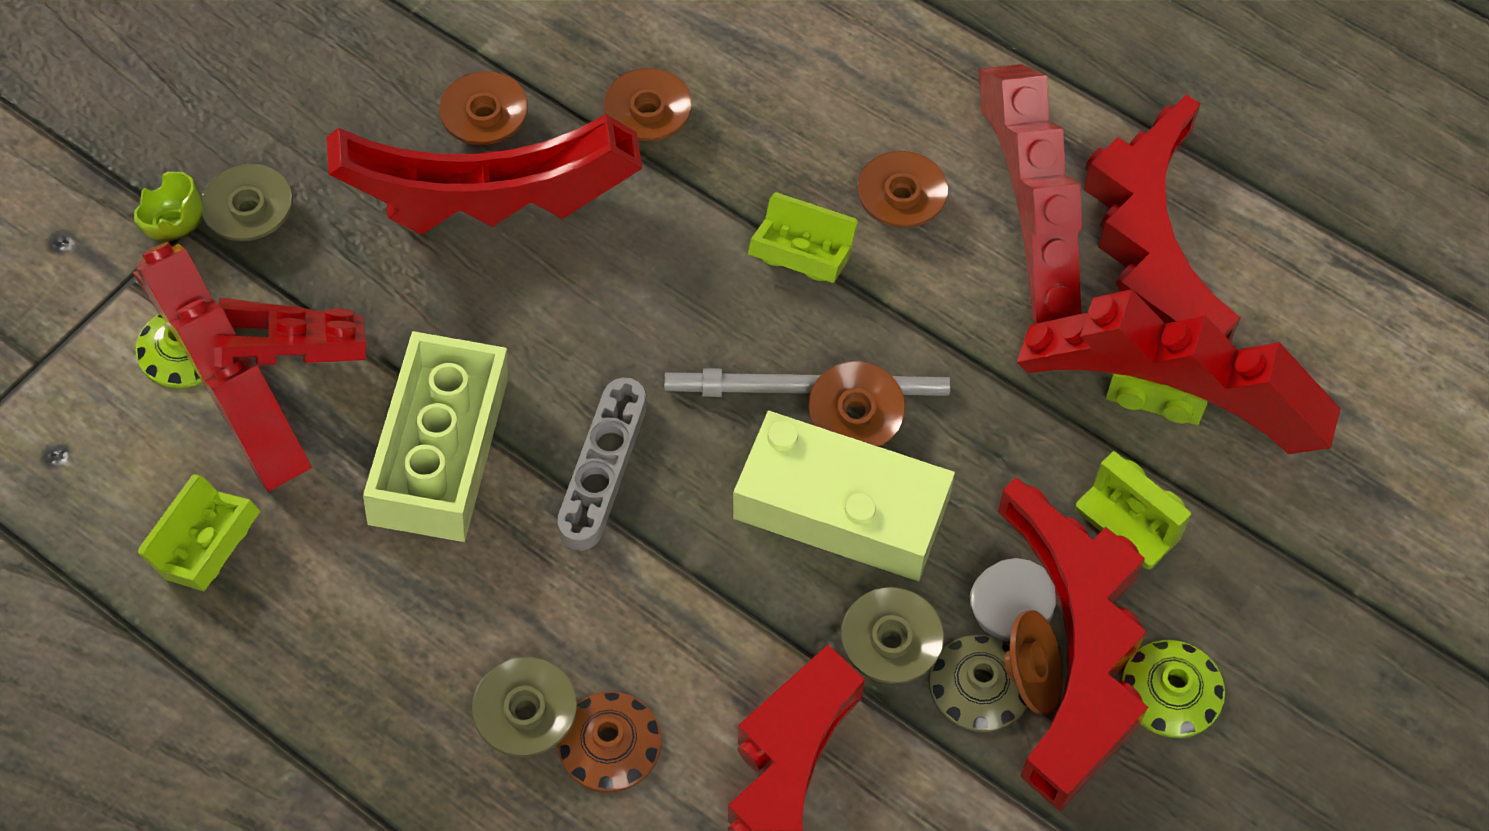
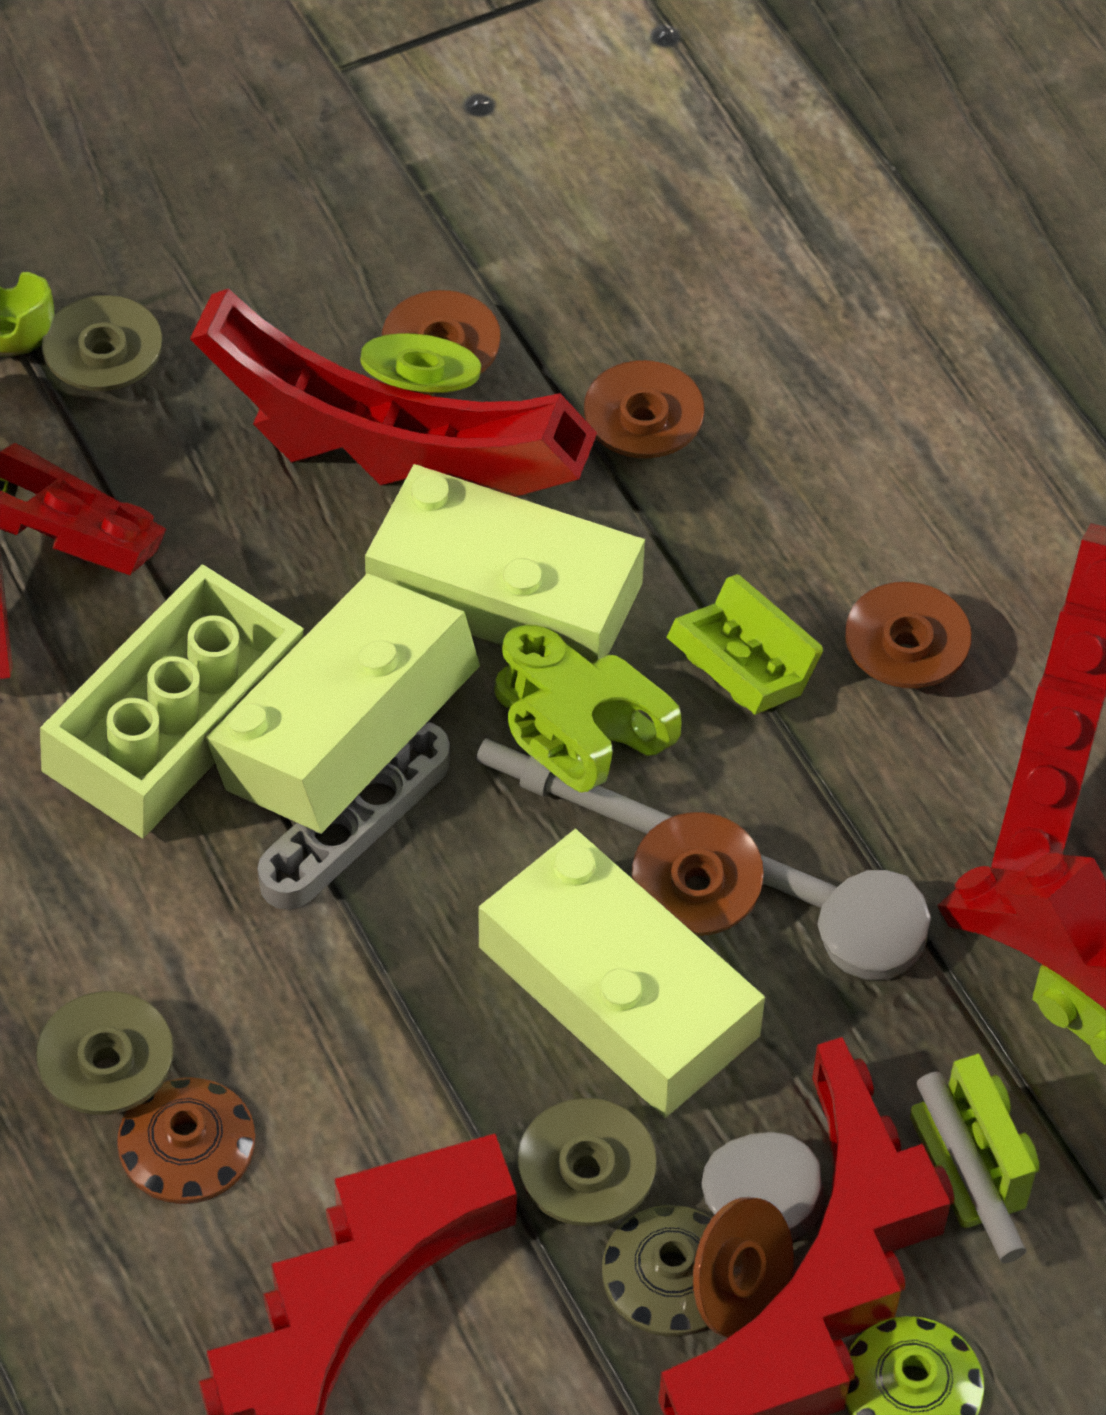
camera: 25 degrees right, 5 degrees down
none -> yellowish green brick [205,573,480,834]
none -> lime dish [360,333,481,396]
none -> yellowish green brick [365,464,645,663]
none -> lime piece [494,625,682,793]
none -> light grey piece [818,870,931,980]
none -> light grey bar [916,1072,1026,1263]

